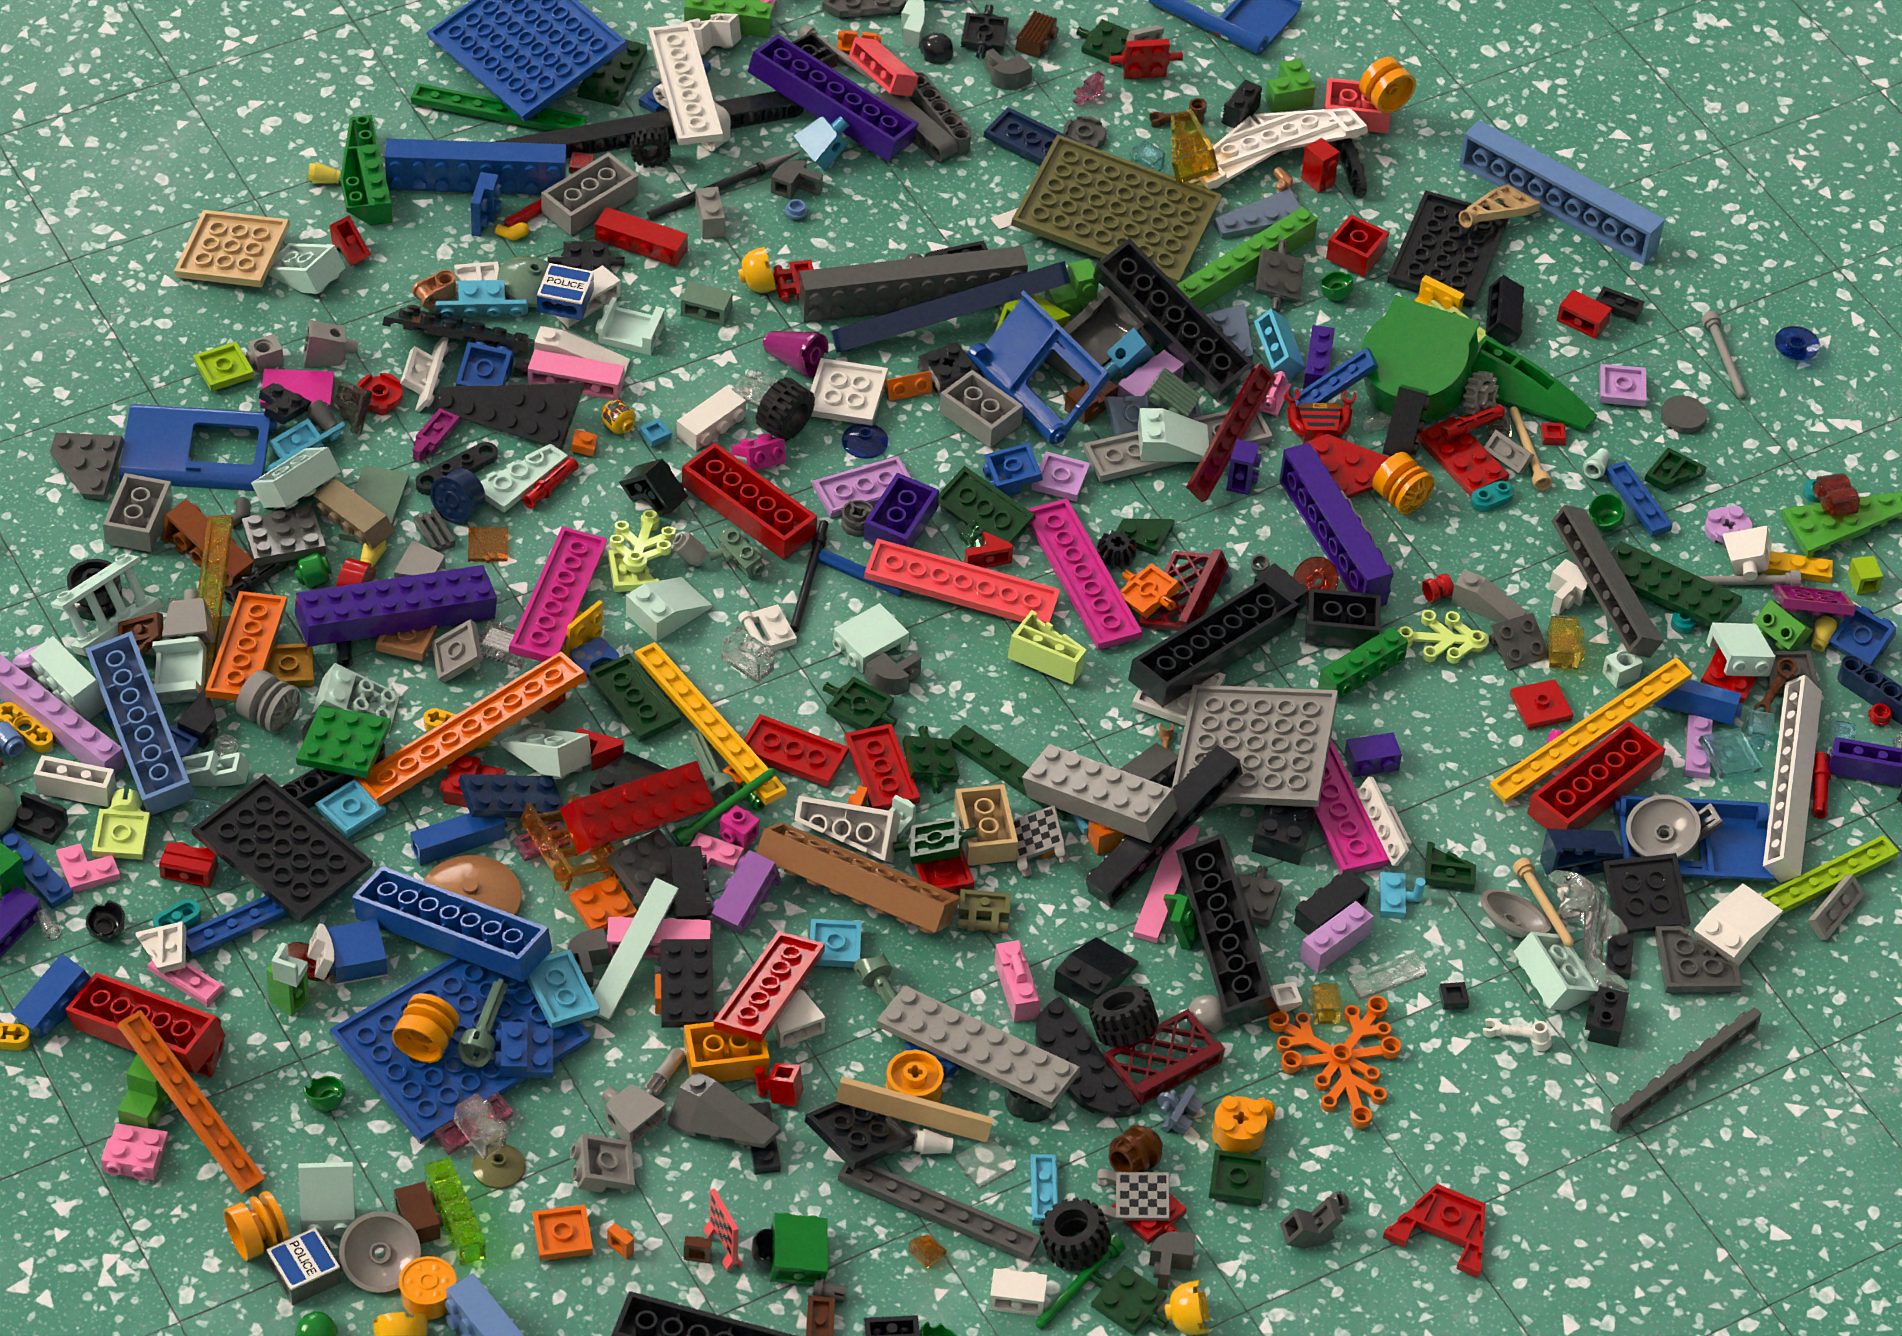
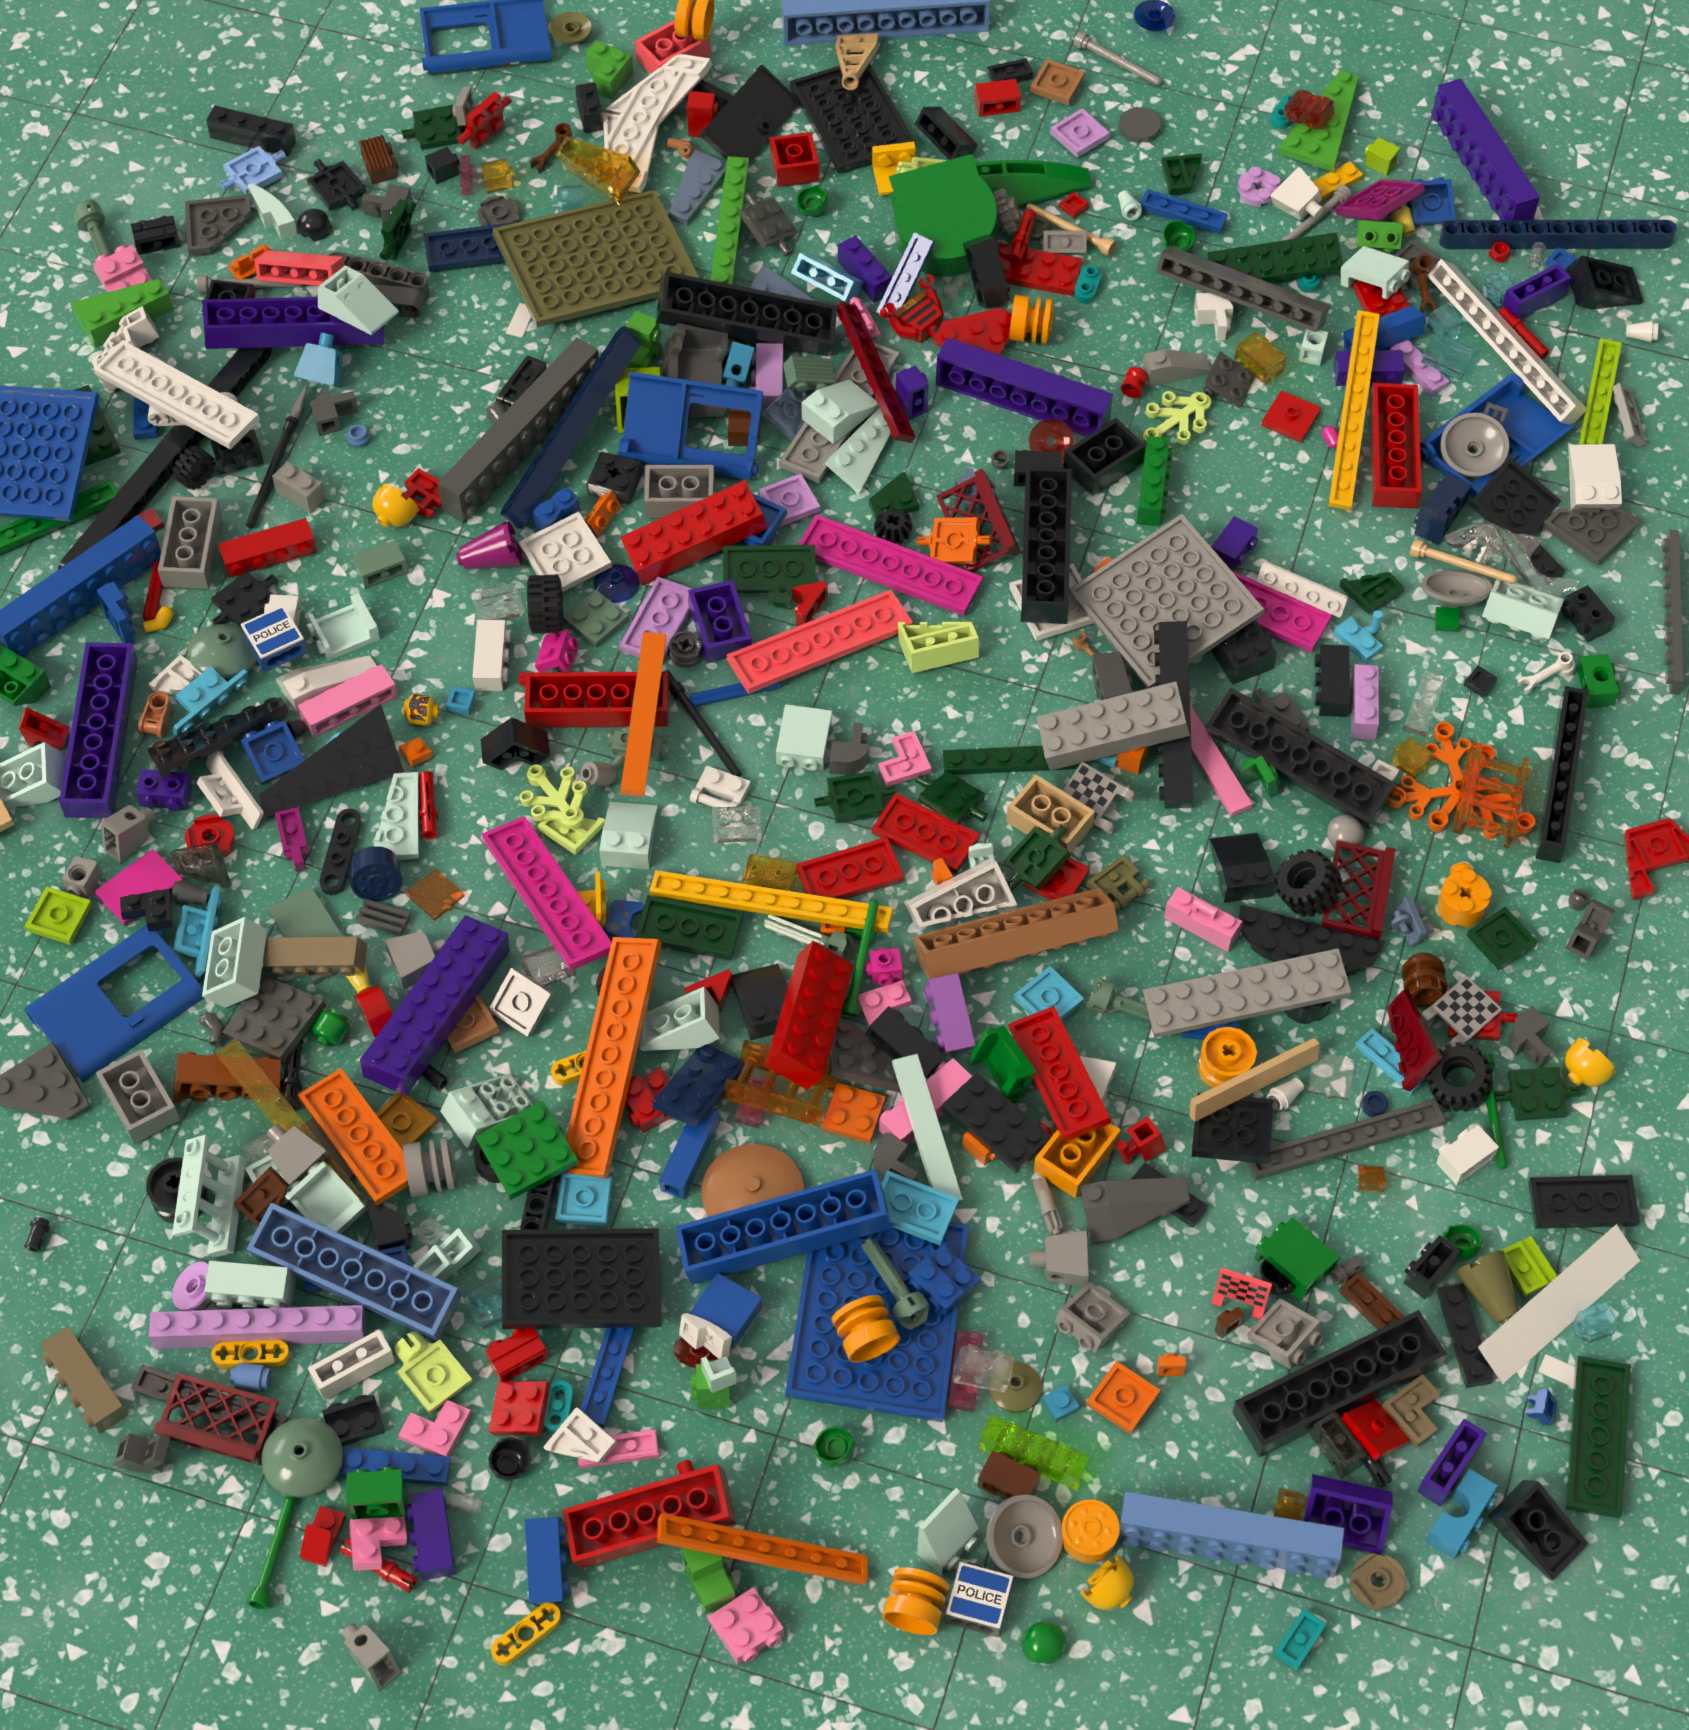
camera: 40 degrees left, 10 degrees up
none -> dark purple brick [59,642,138,818]
none -> dark purple brick [136,769,193,811]
none -> black brick [210,429,264,475]
none -> light aqua slope [318,266,398,335]
none -> dark green plate [379,199,417,261]
none -> black brick [425,147,460,185]
none -> clear yellow brick [481,158,515,194]
none -> plate [489,1381,551,1436]
none -> blue brick [533,488,580,532]
none -> olive dish [550,12,592,44]
none -> sand green plate [563,590,629,648]
none -> red brick [620,480,768,586]
none -> orange tile [620,632,667,797]
none -> black door [699,65,799,161]
none -> clear yellow brick [743,854,797,892]
none -> light aqua wing [825,407,891,494]
none -> bright pink plate [878,731,932,787]
none -> green panel [968,1026,1036,1104]
none -> medium nougat plate [1030,59,1085,105]
none -> dark azure plate [1042,1385,1079,1422]
none -> light grey plate [1247,1298,1324,1370]
none -> dark purple brick [1333,350,1405,386]
none -> dark blue tile [1361,1091,1388,1117]
none -> dark red wing [1387,990,1442,1092]
none -> green tile [1435,607,1460,632]
none -> clear orange fence [1452,741,1531,848]
none -> black brick [1535,686,1589,863]
none -> green brick [1576,654,1621,708]

